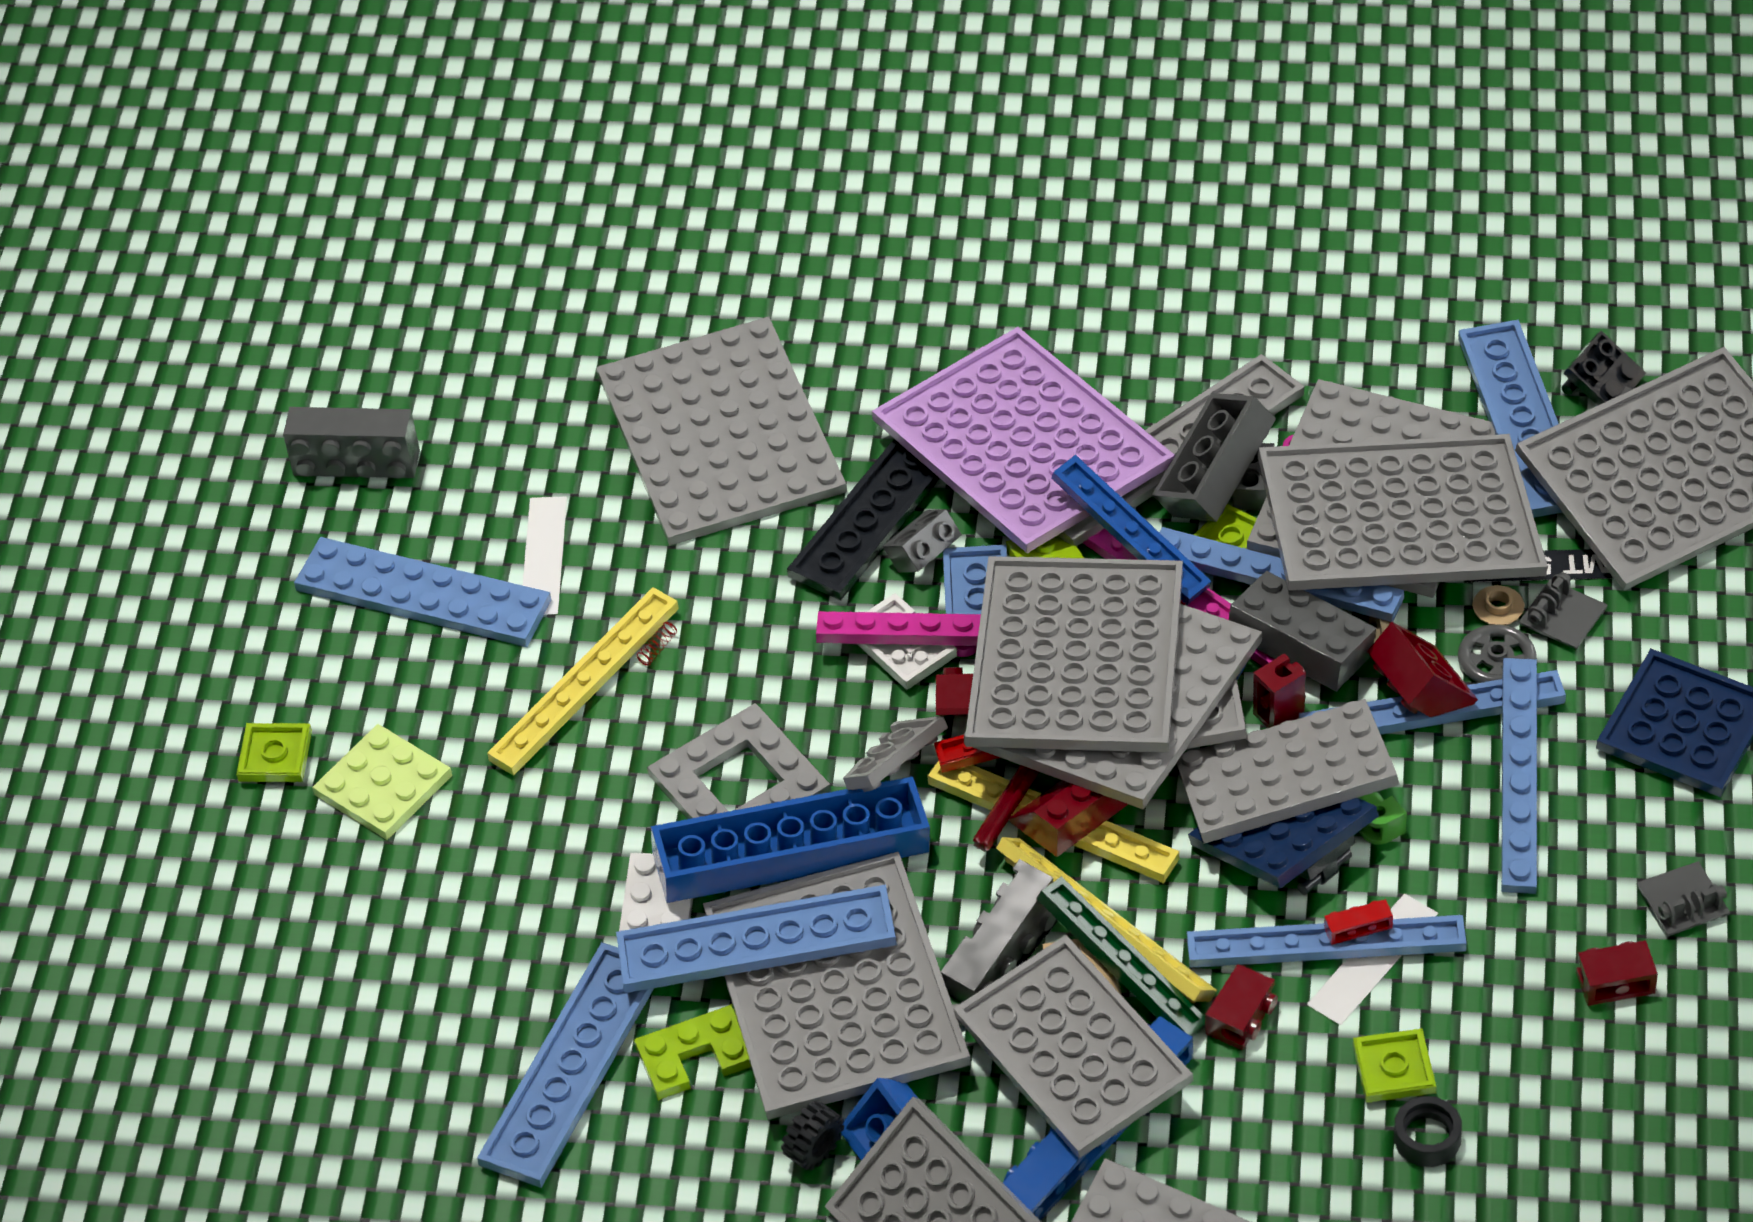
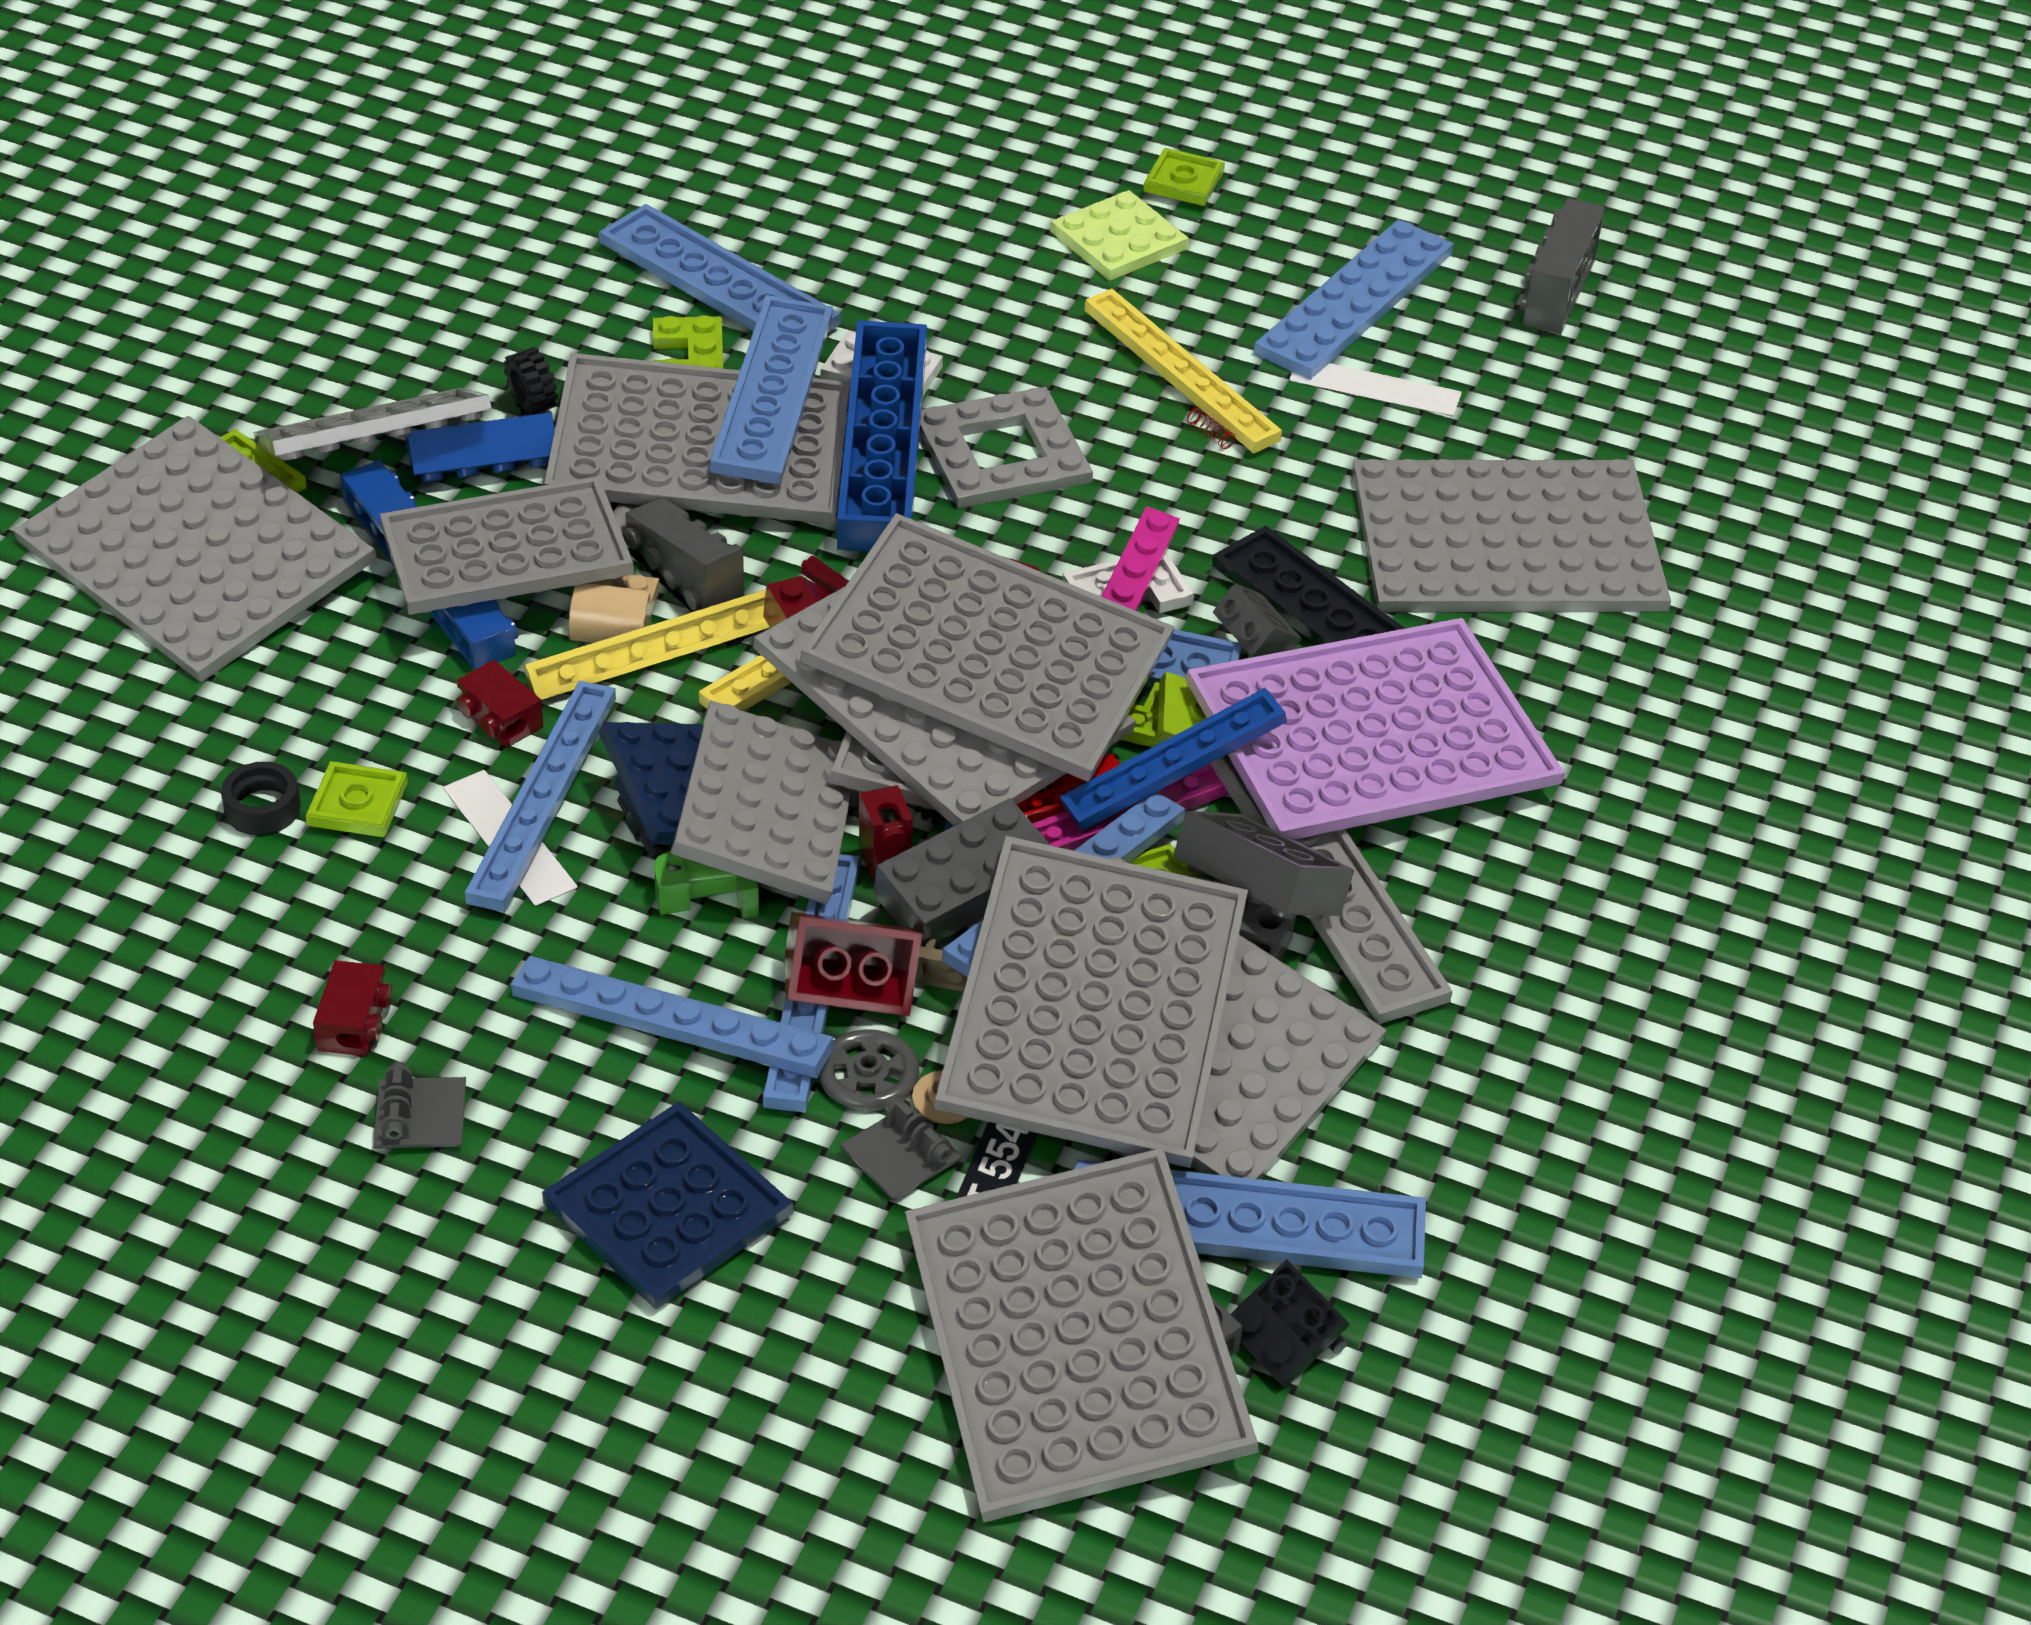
camera: 100 degrees right, 5 degrees down
light grey wing [843,716,948,792] -> none
dark green plate [1036,876,1205,1037] -> none
red piece [1324,899,1393,945] -> none

